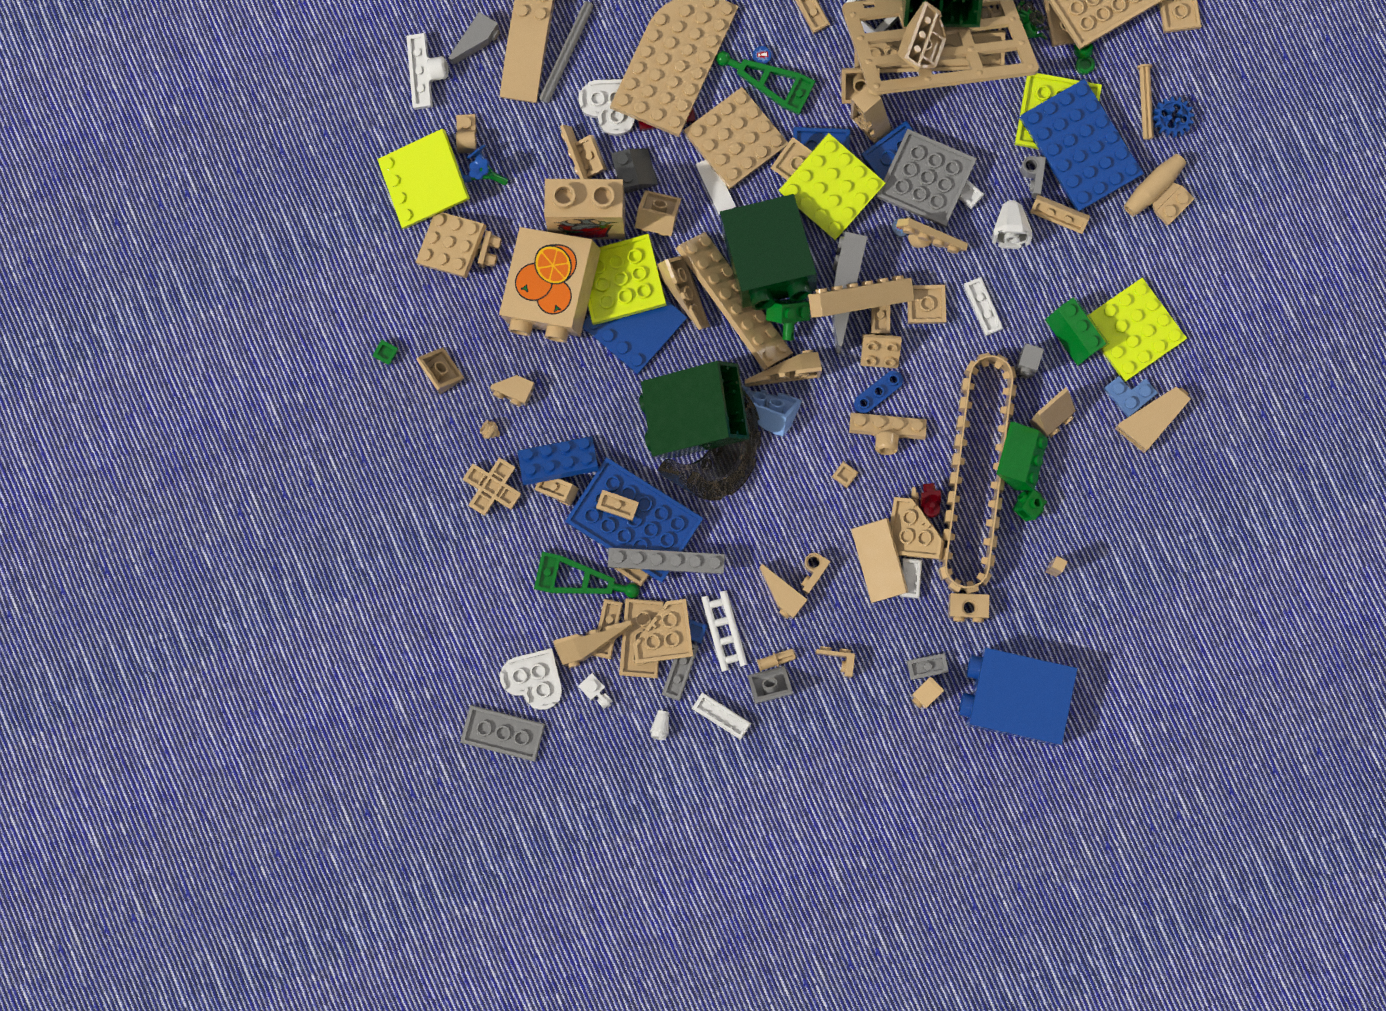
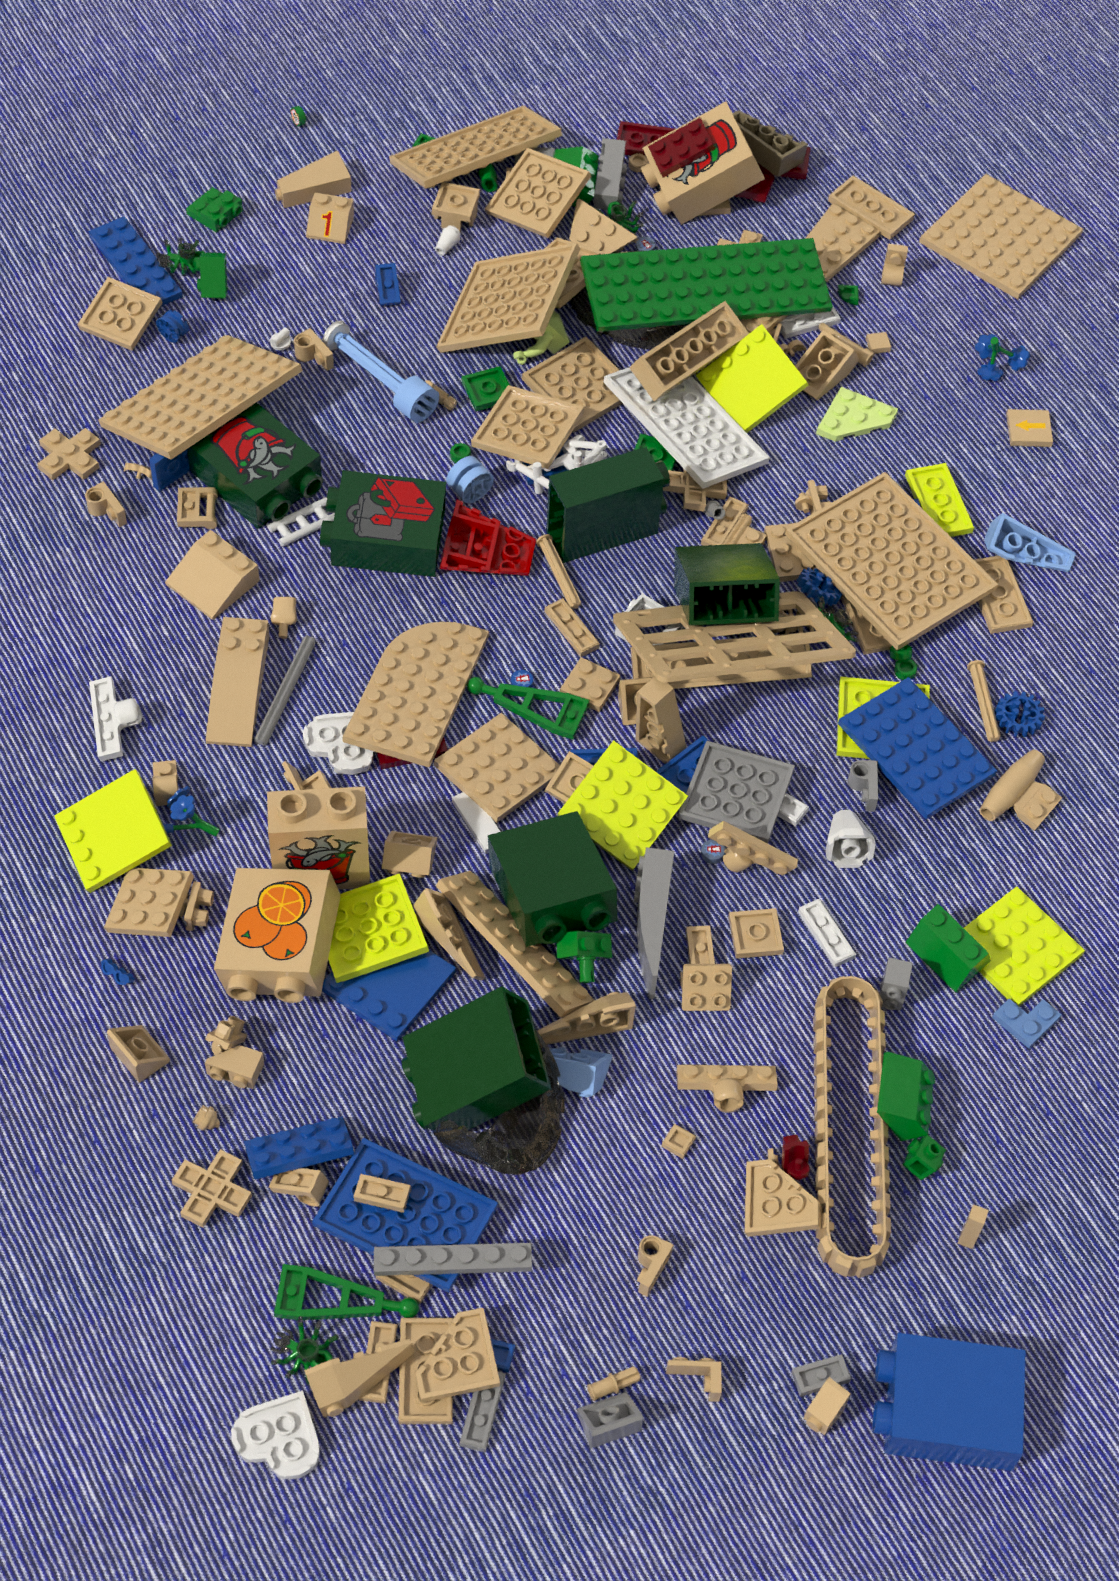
camera: 10 degrees left, 25 degrees down
green plate [372,339,399,366] -> none
light grey slope [448,12,500,65] -> none
light grey tile [460,705,545,762] -> none
white plate [578,673,613,709] -> none
dark grey slope [611,148,658,194] -> none
white cone [650,710,669,740] -> none
white plate [692,692,751,740] -> none
white bar [701,590,748,672] -> none
tan slope [759,564,808,619] -> none
tan brick [808,275,914,318] -> none
tan tile [851,518,909,603] -> none
blue plate [854,371,903,414] -> none
tan wedge [897,1,946,70] -> none
white plate [900,558,922,599] -> none
tan brick [948,593,989,623] -> none
tan plate [1030,195,1090,234] -> none
tan slope [1030,387,1076,438] -> none
tan slope [1115,387,1191,453] -> none
none -> blue piece [101,958,135,985]
none -> tan hips [205,1016,247,1055]
none -> animal [270,1316,339,1385]
none -> tan plate [560,657,621,712]

